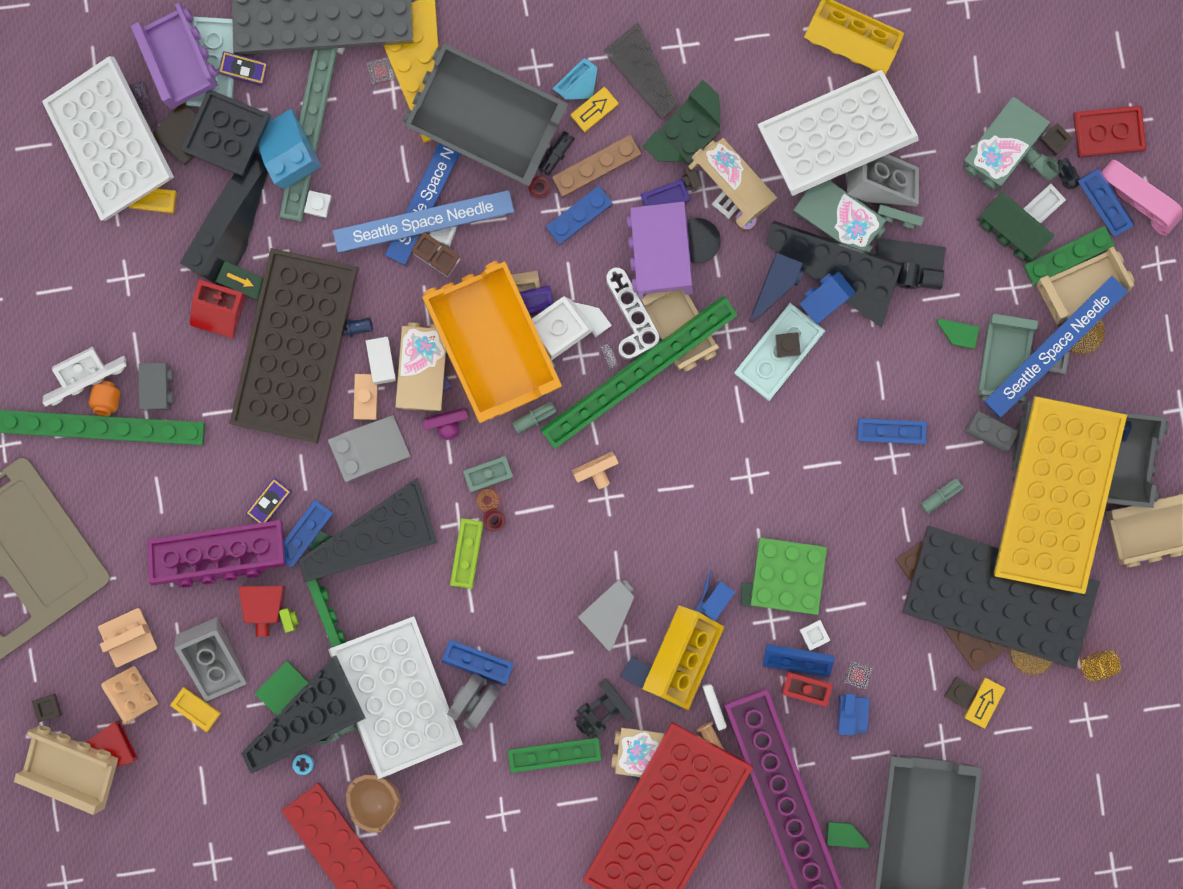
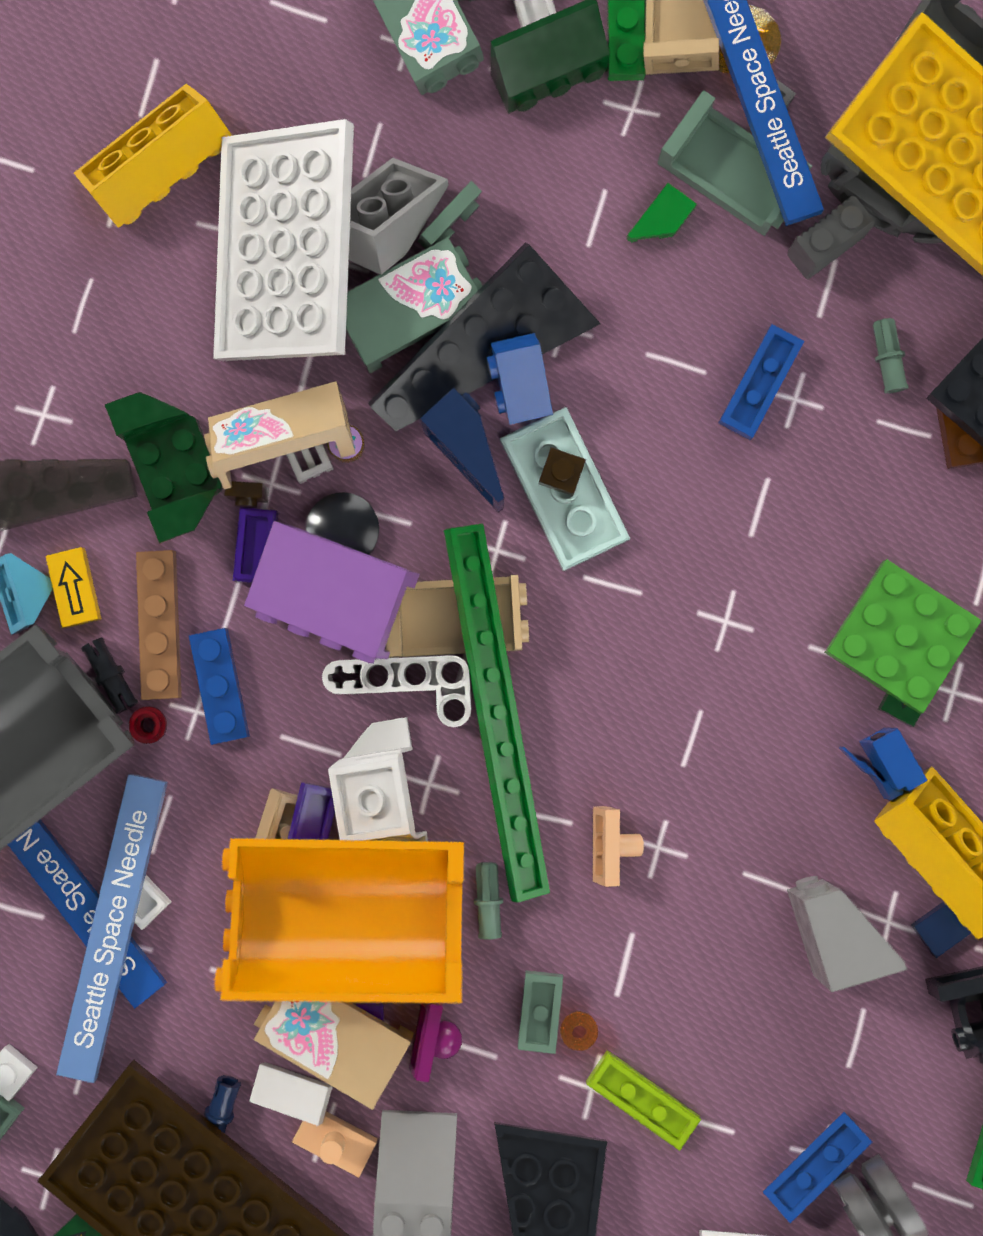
camera: 60 degrees left, 0 degrees up
reddish brown hips [411,232,460,278] -> none
dark red plate [483,509,506,531] -> none
clear tile [601,344,617,370] -> none
black panel [876,238,946,290] -> none

